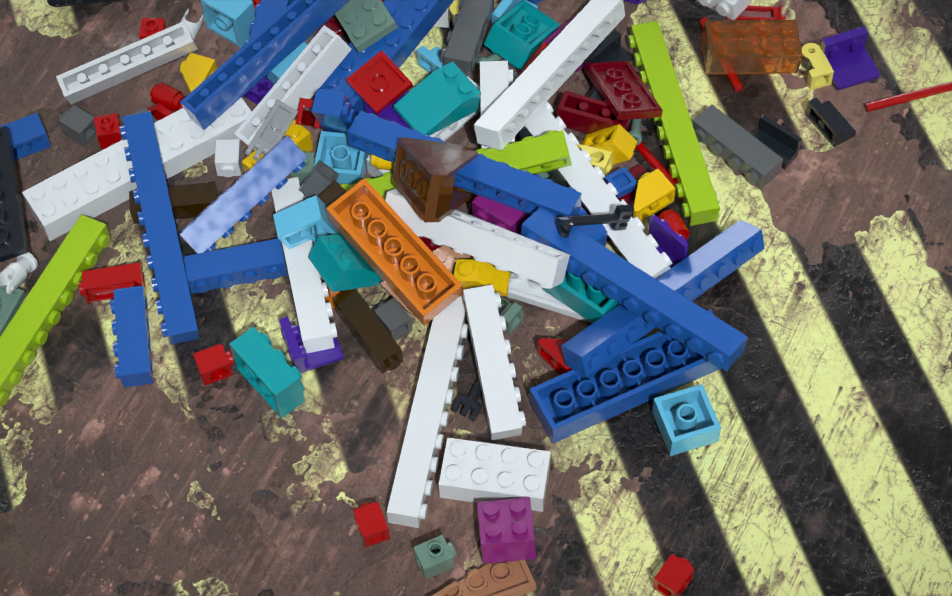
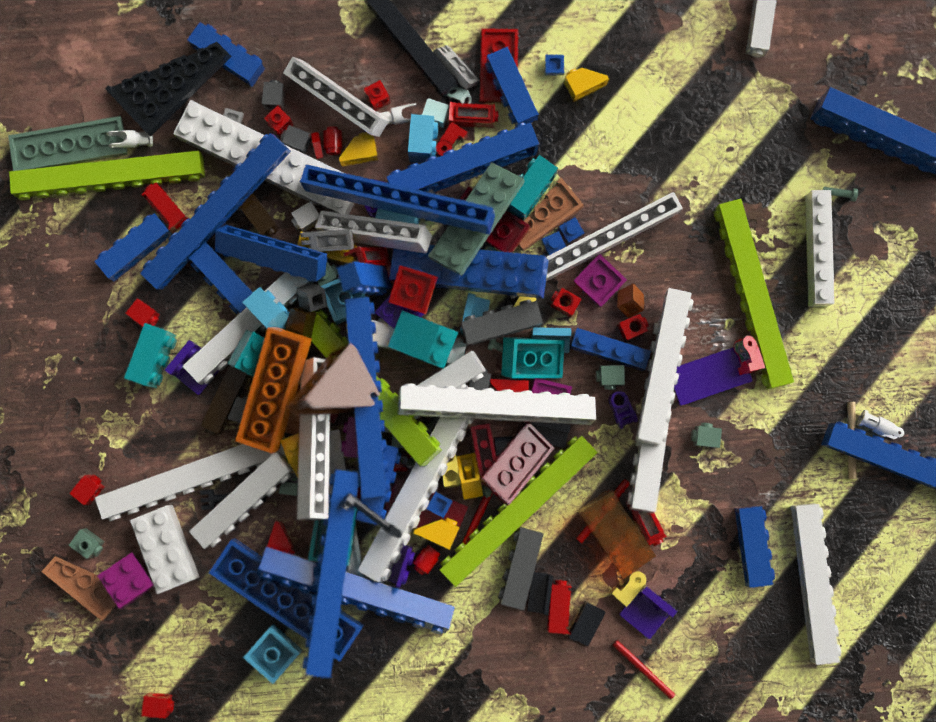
camera: 55 degrees right, 25 degrees up
none -> red window [547,580,572,634]

